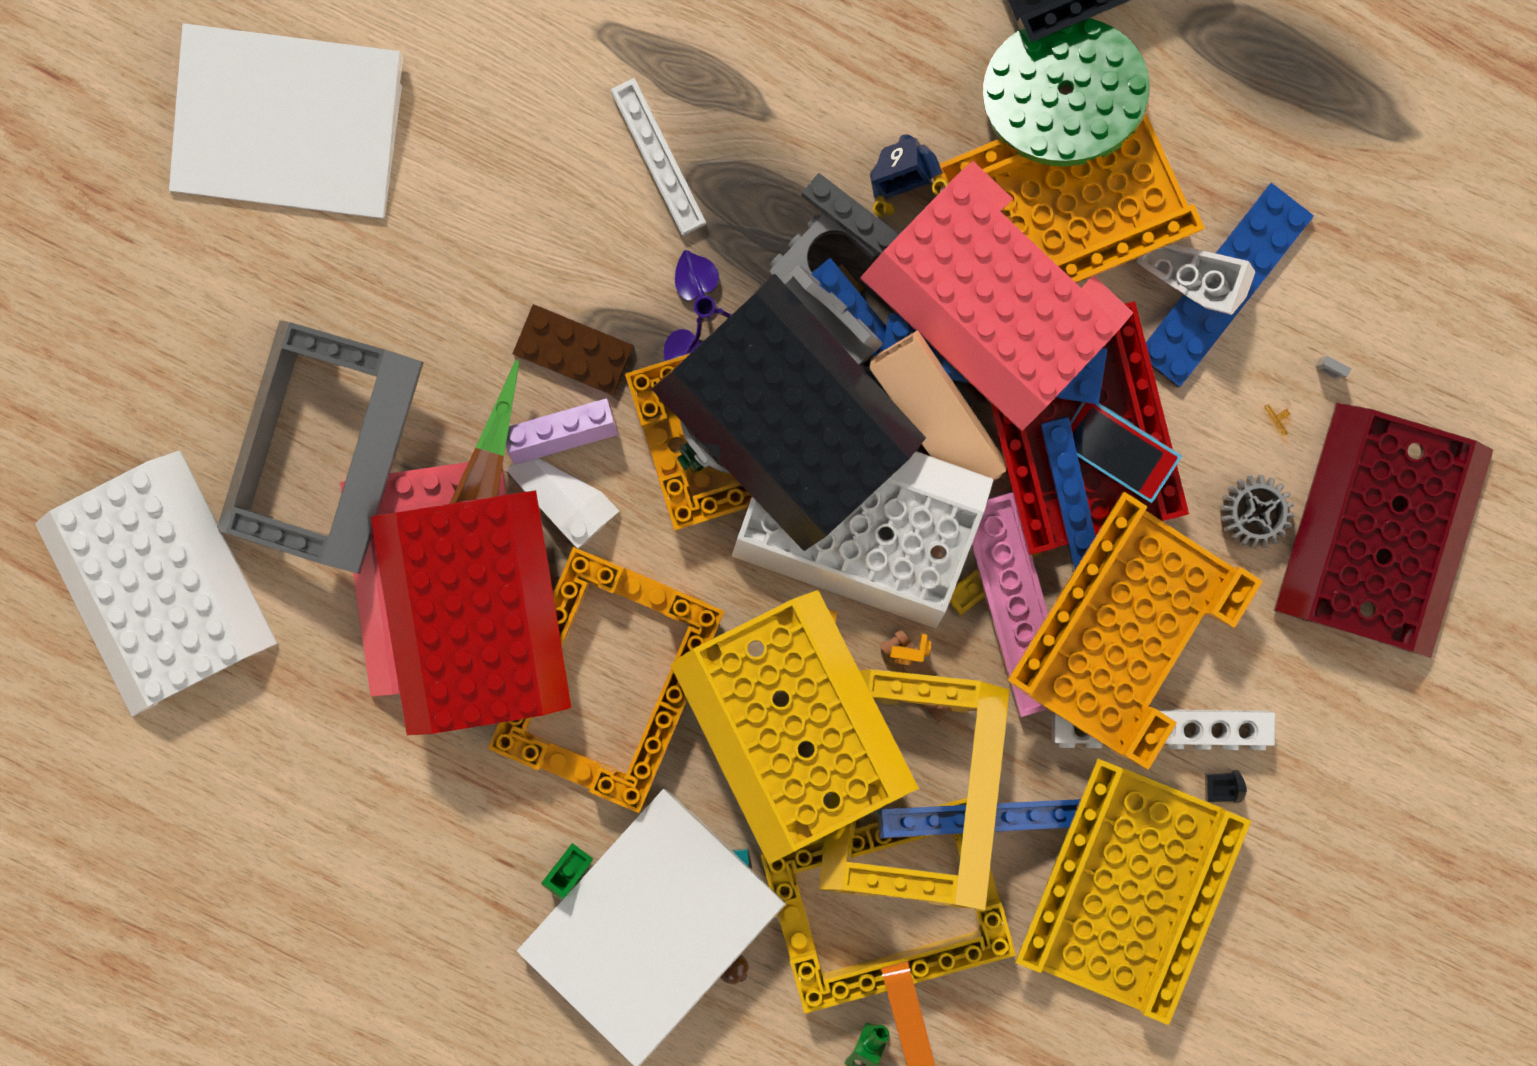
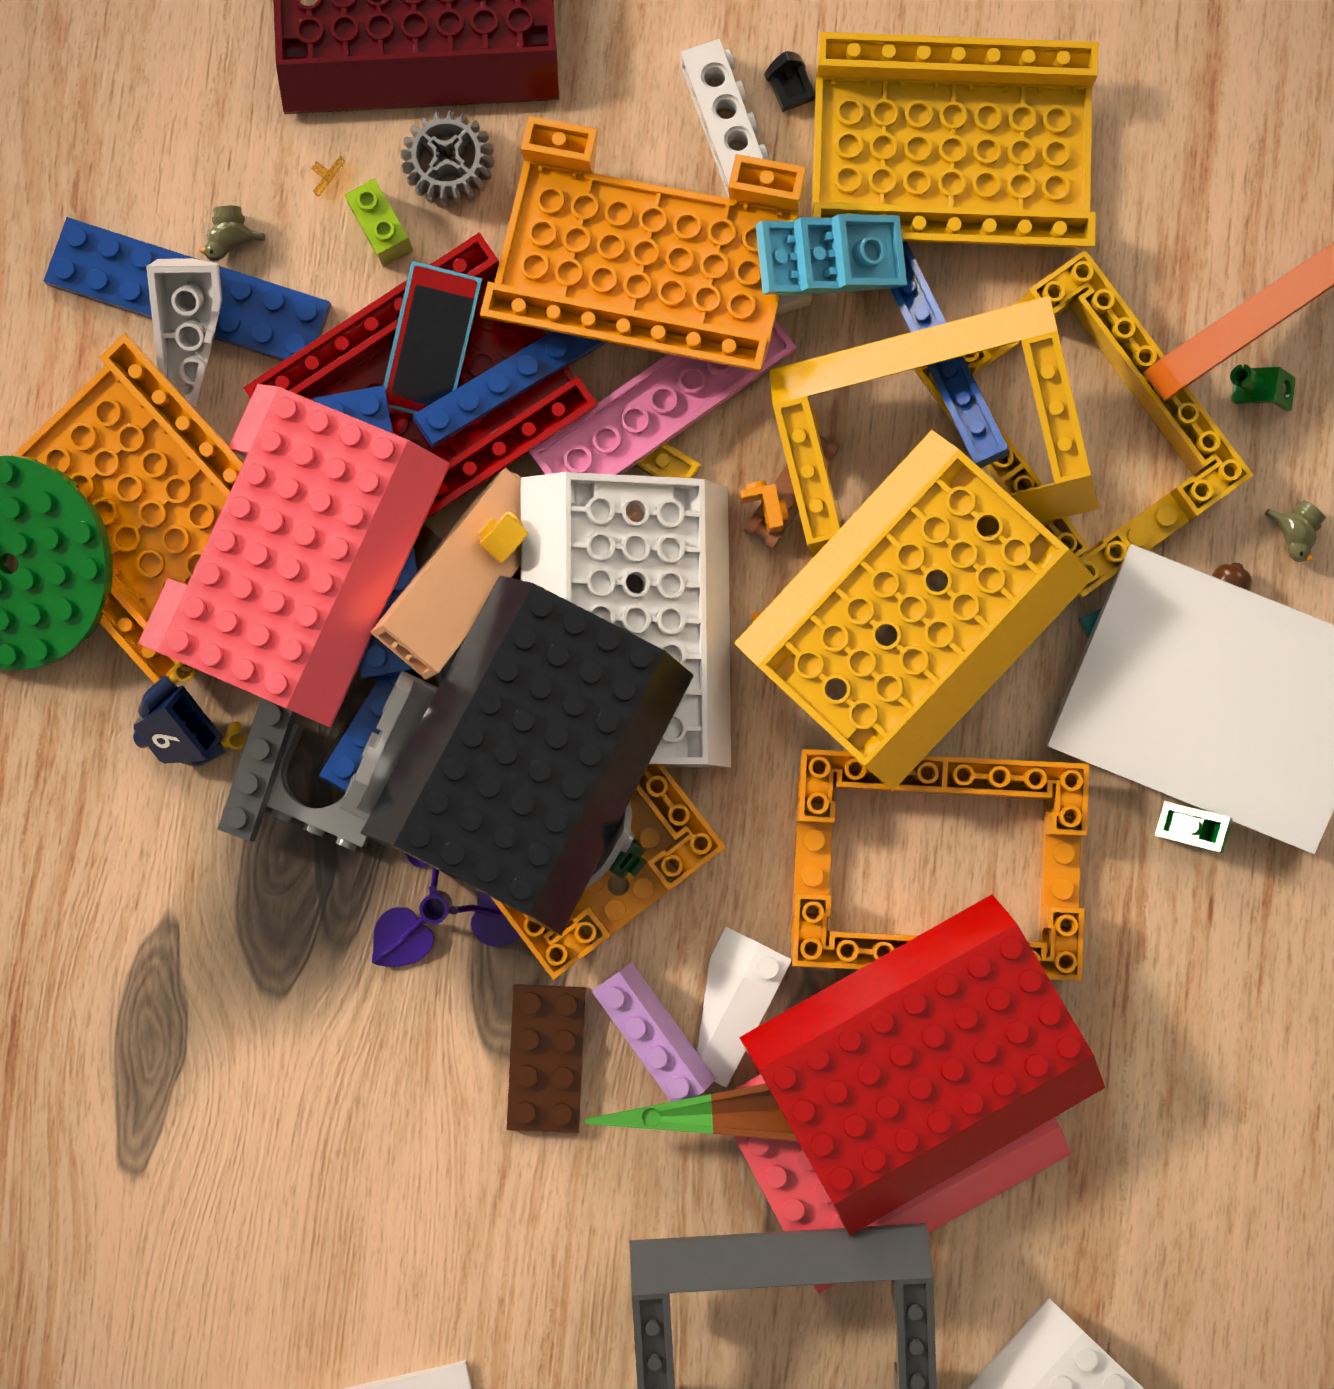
camera: 115 degrees left, 5 degrees down
white tile [610,78,707,236] -> none
light grey tile [1316,356,1351,380] -> none
none -> olive animal [199,205,265,262]
none -> lime brick [344,178,413,267]
none -> yellow plate [478,512,529,563]
none -> medium azure slope [755,214,907,295]
none -> olive animal [1265,500,1326,562]

